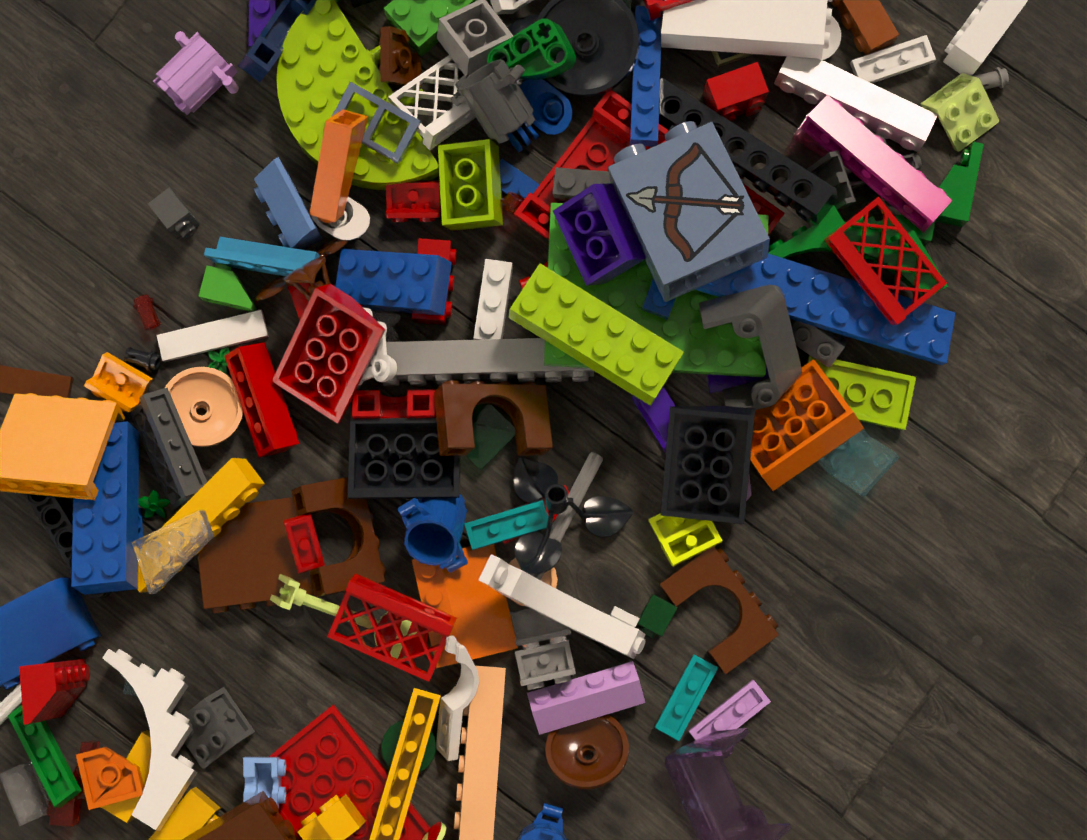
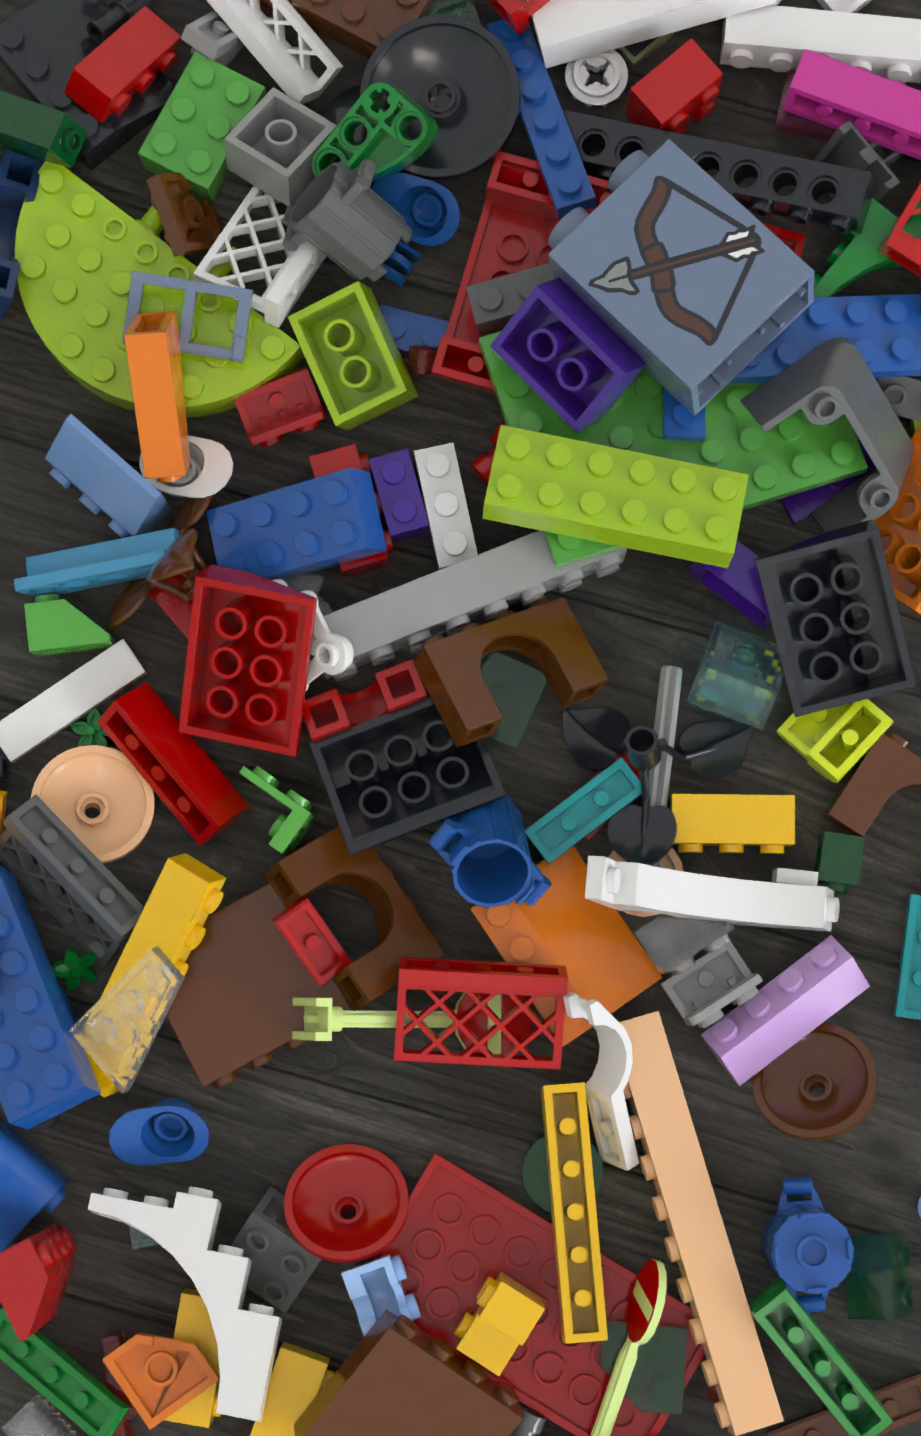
camera: 20 degrees left, 0 degrees up
none -> blue piece [109,1097,209,1166]
none -> bright green bracket [239,765,316,857]
none -> red dish [284,1144,409,1263]
none -> dark purple brick [369,448,430,544]
none -> white gear [565,49,628,107]
none -> yellow brick [669,794,795,854]
none -> clear light blue slope [686,620,784,730]

